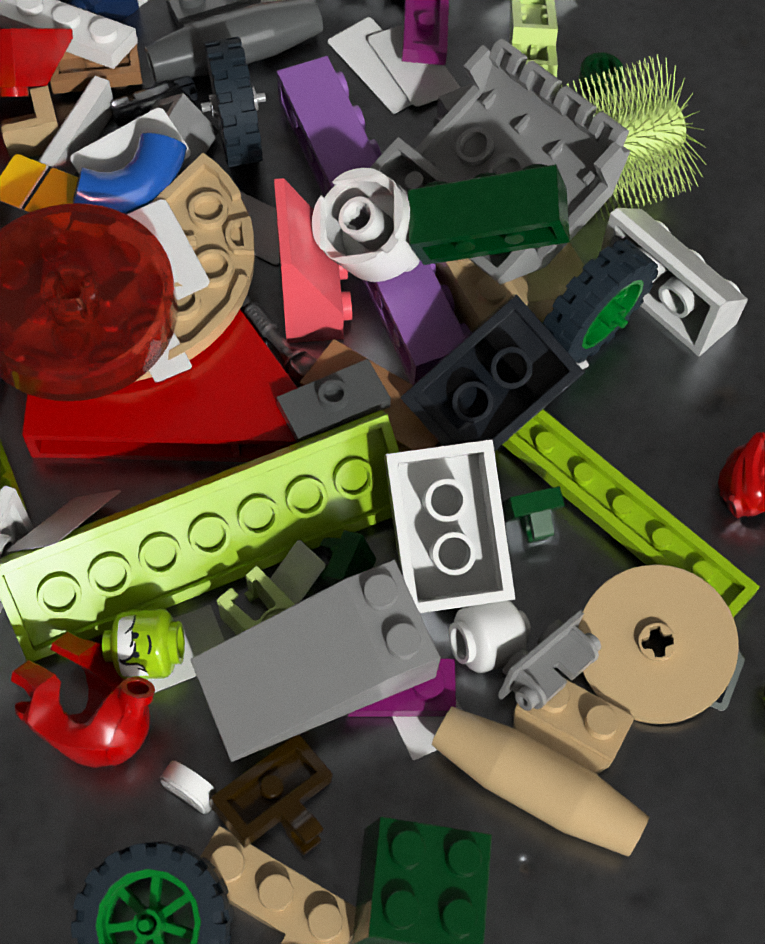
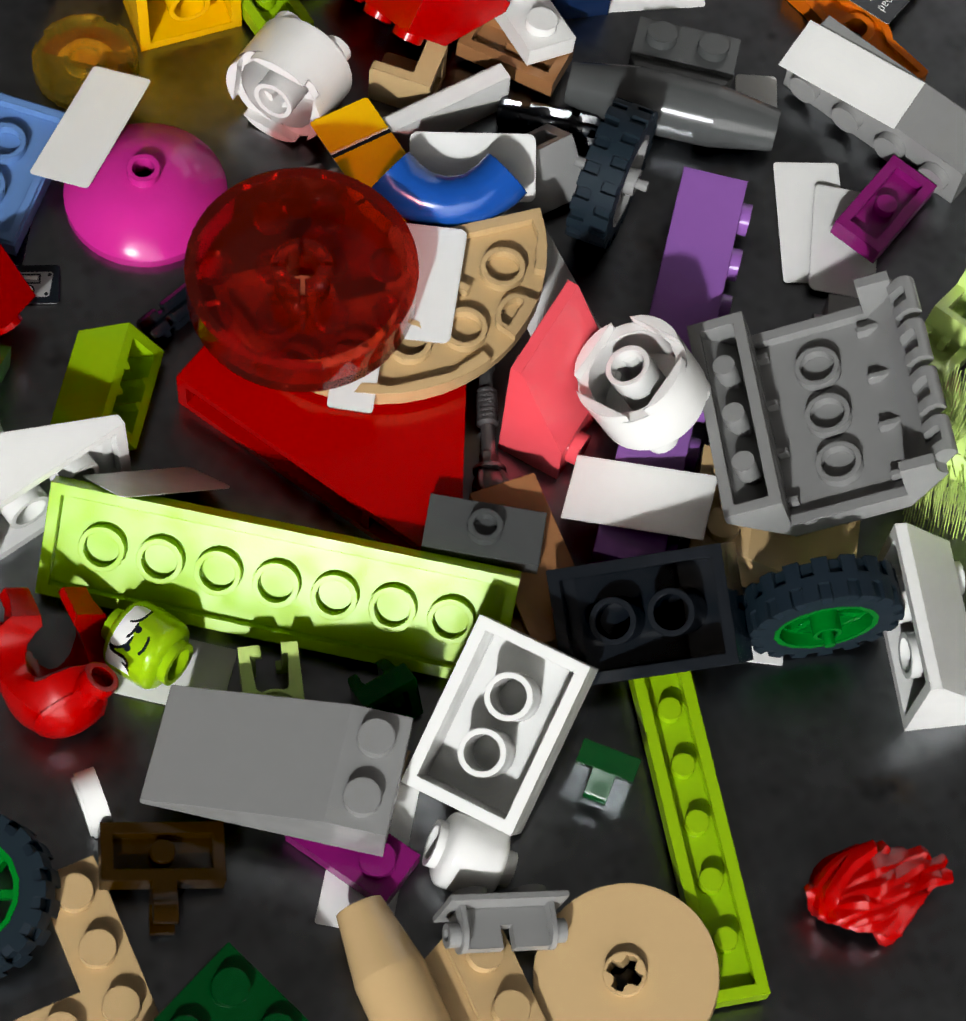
camera: 30 degrees right, 0 degrees up
white sticker [270,540,326,605] -> none
dark green brick [408,164,570,265] -> none
none -> white sticker [561,455,717,540]

